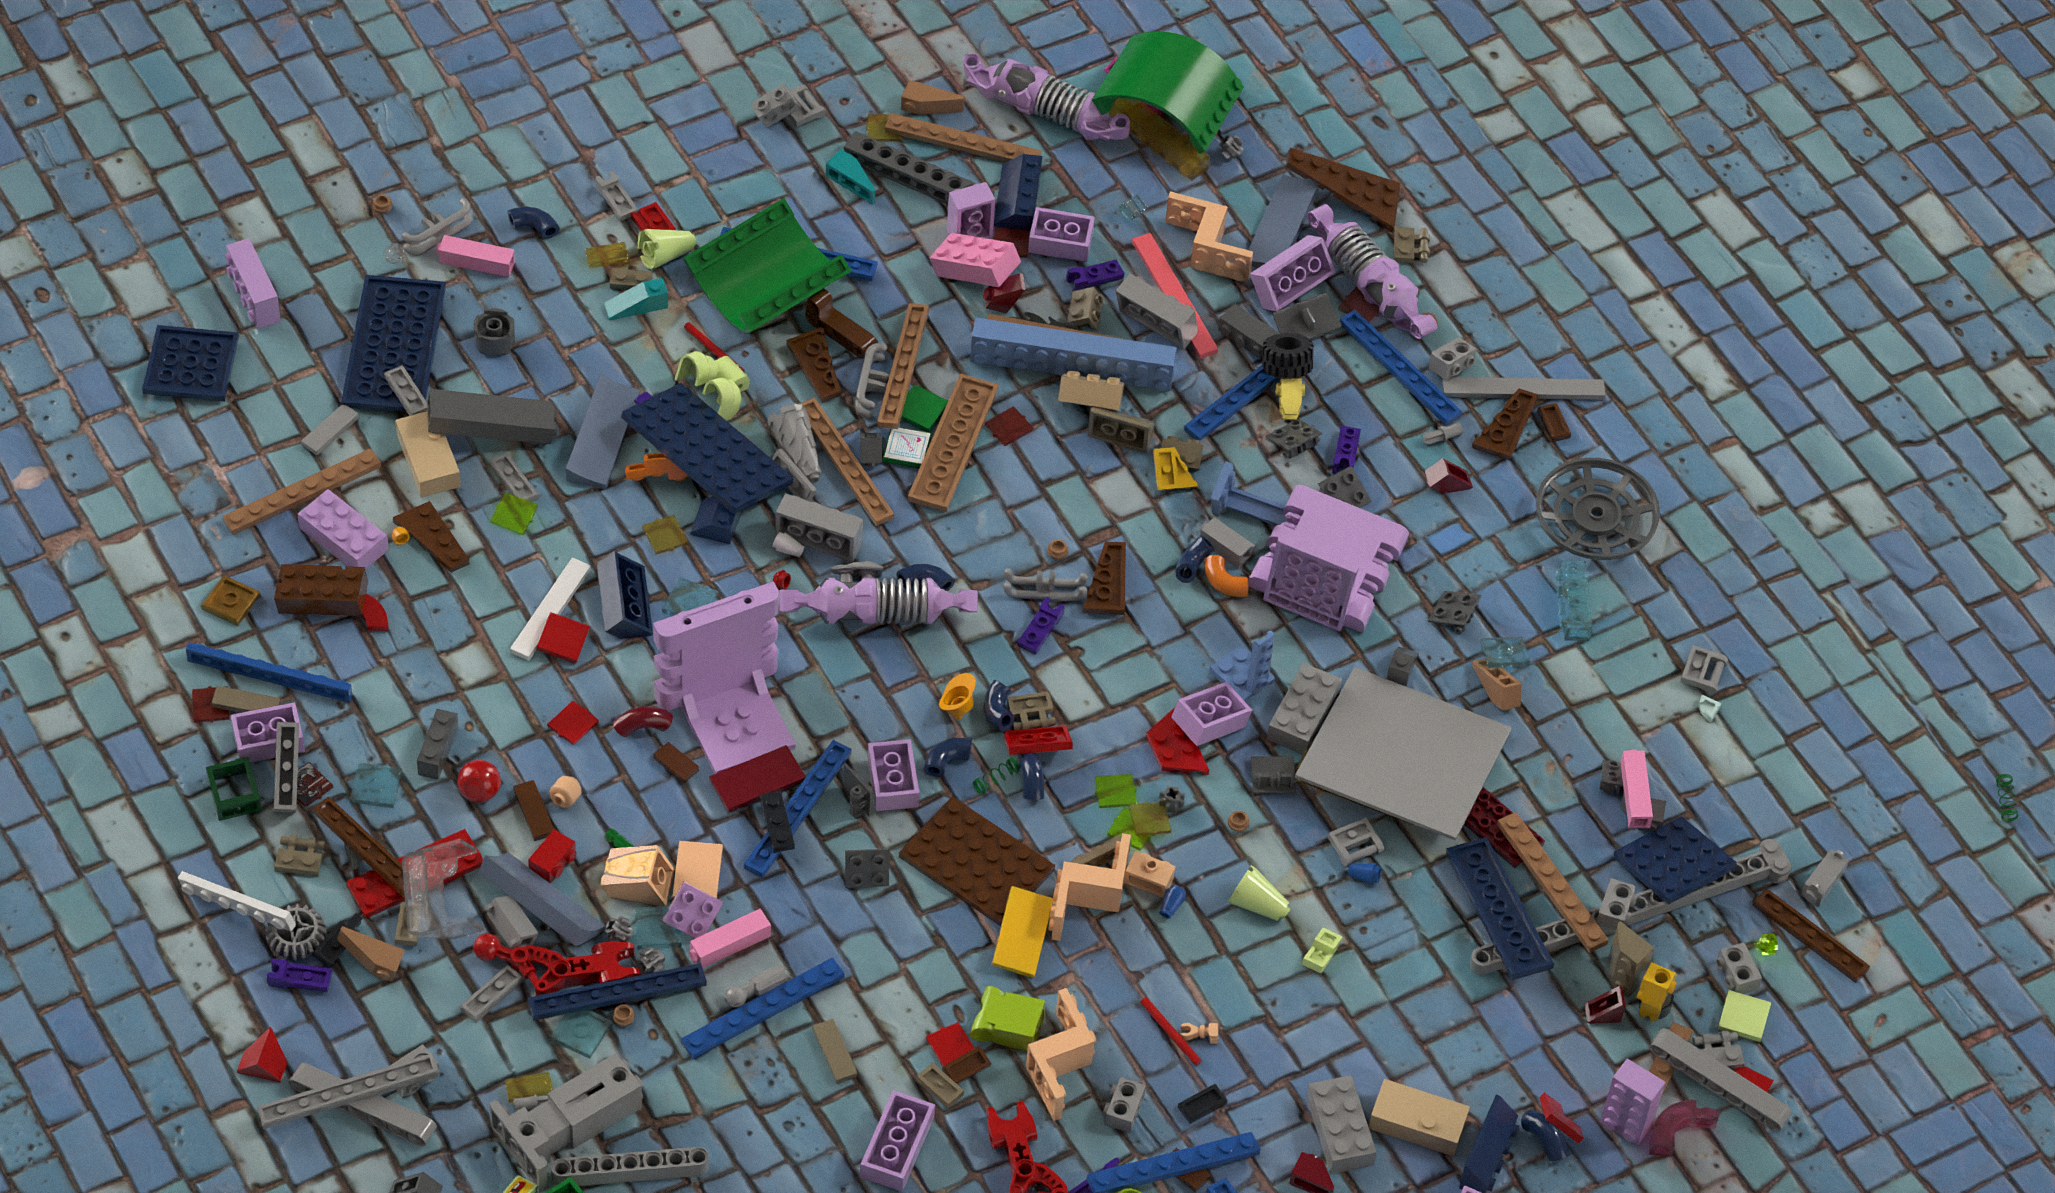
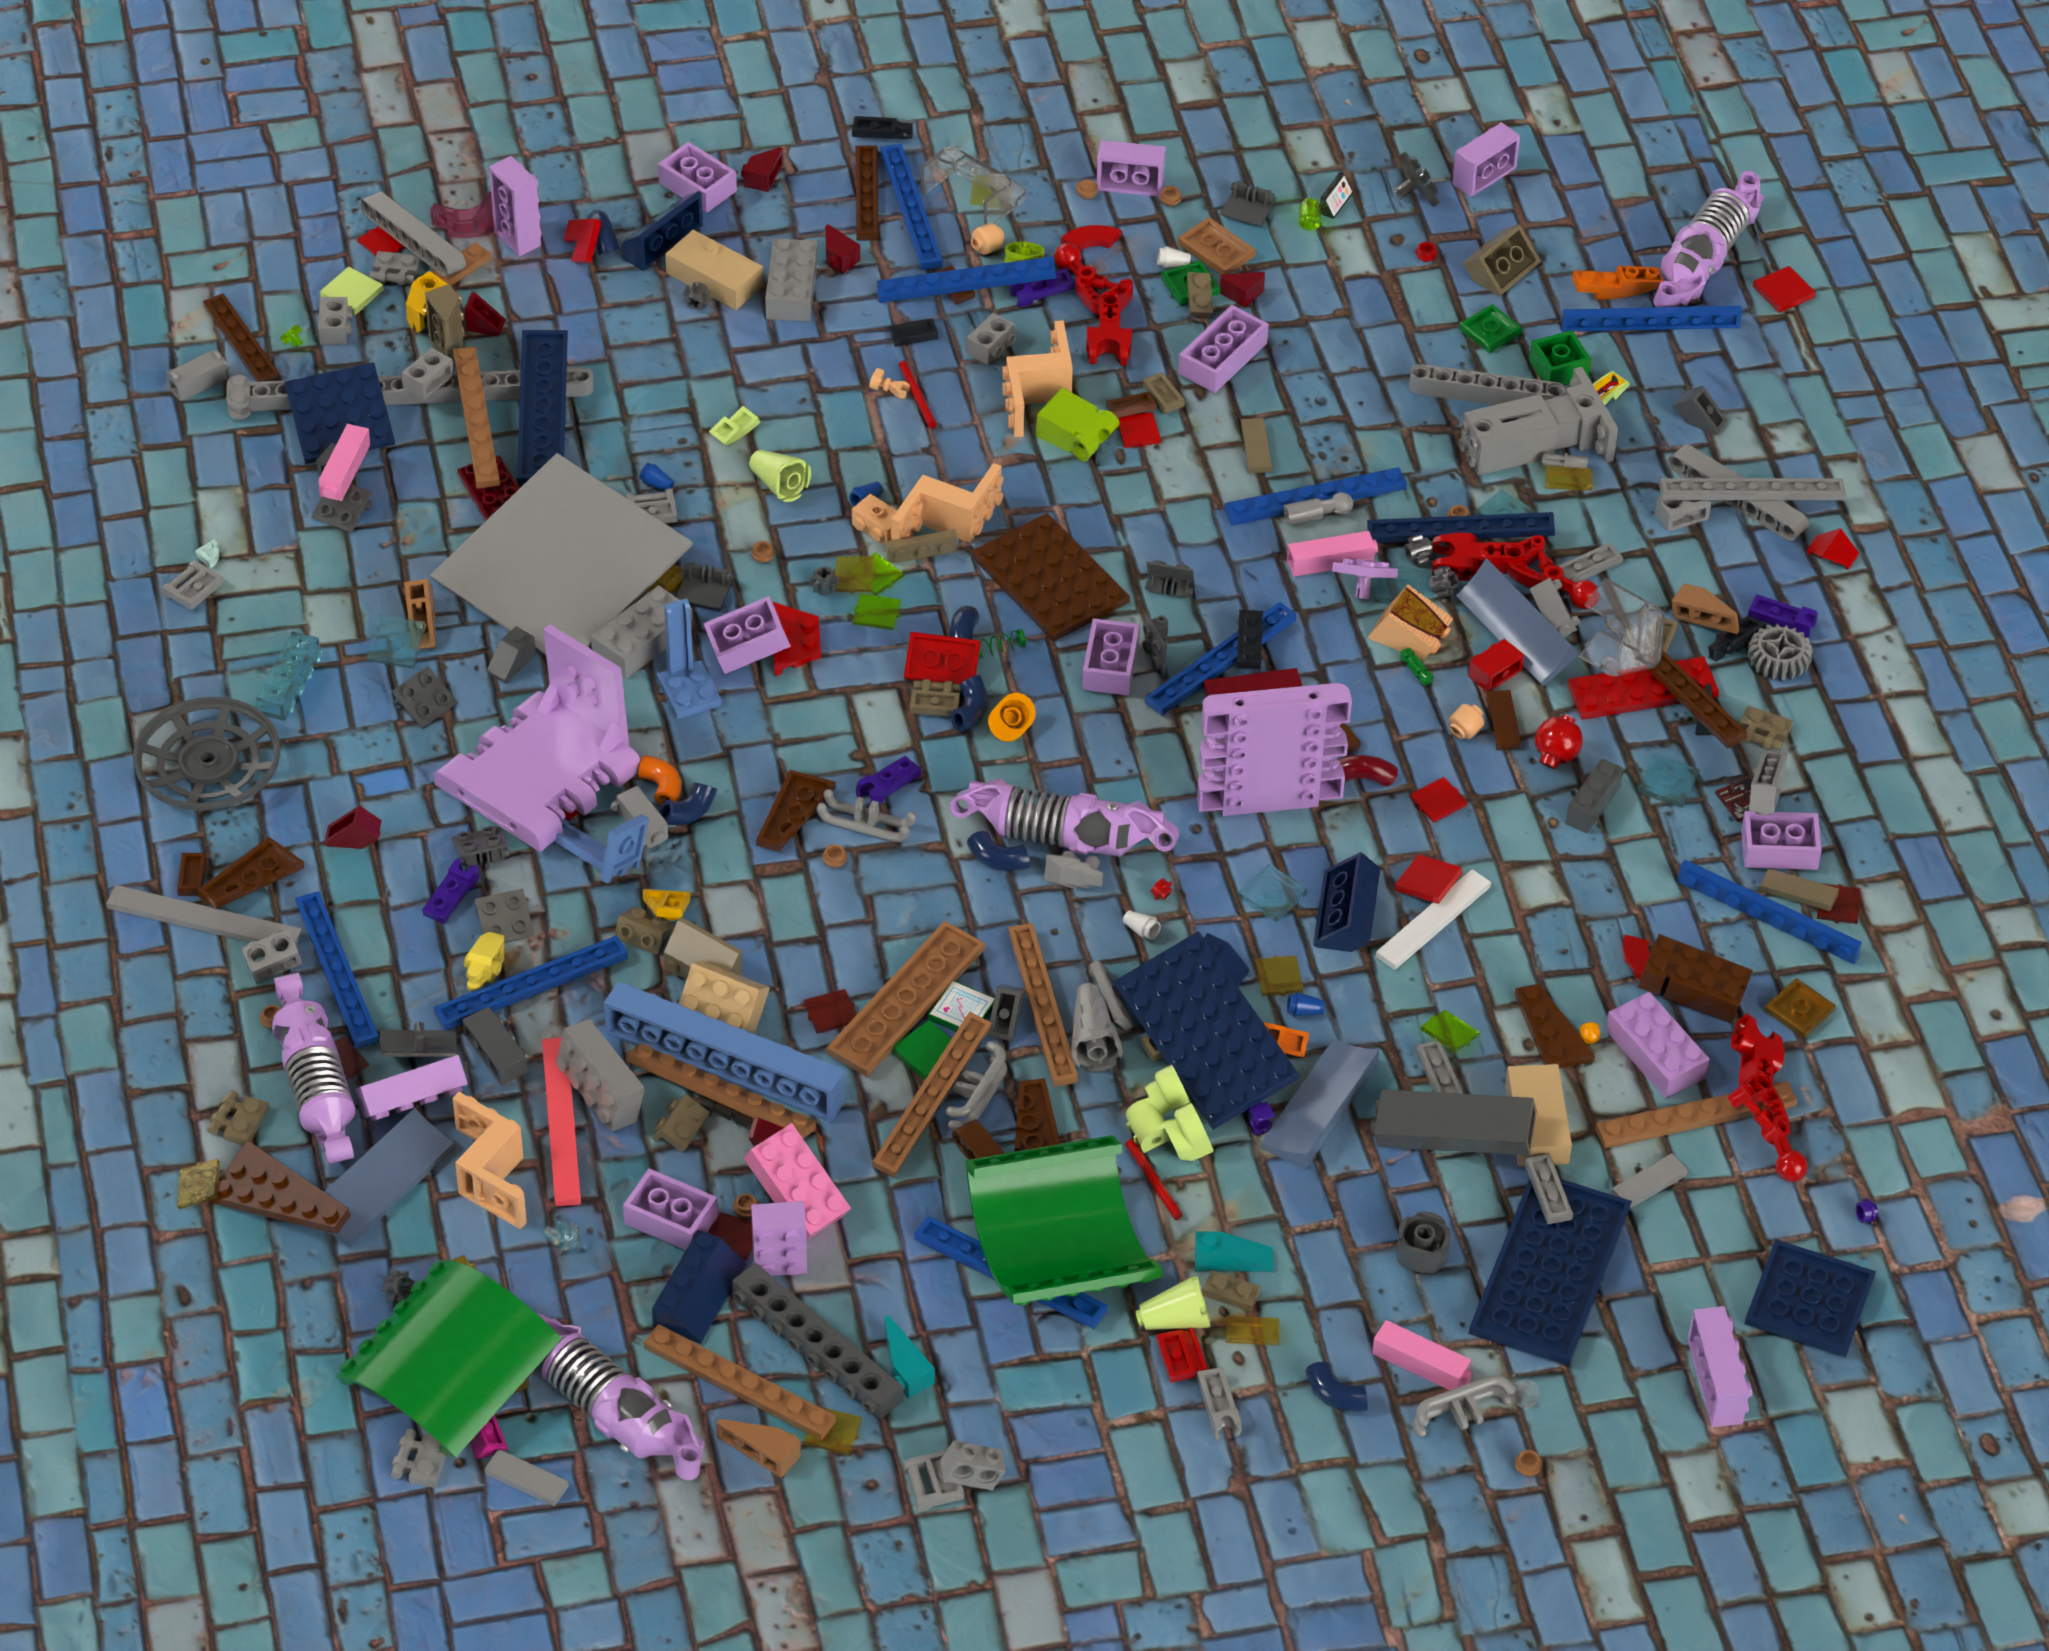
camera: 160 degrees left, 5 degrees down
white plate [178,871,296,931] -> none
dark green window [206,757,262,821] -> none
light nougat tile [672,841,723,900] -> none
light grey brick [775,493,863,562] -> none
dark blue cylinder [924,738,973,777] -> none
yellow tile [991,886,1053,978] -> none
dark purple plate [1066,259,1125,292] -> none
black tyre [1262,333,1314,379] -> none
light grey axle [1422,422,1463,445] -> none
none -> clear yellow piece [177,1159,220,1209]
none -> light grey tile [484,1449,569,1506]
none -> flat silver gear [683,282,711,310]
none -> blue cone [1287,992,1325,1017]
none -> red piece [1728,1013,1808,1182]
none -> dark purple plate [1855,1198,1878,1224]

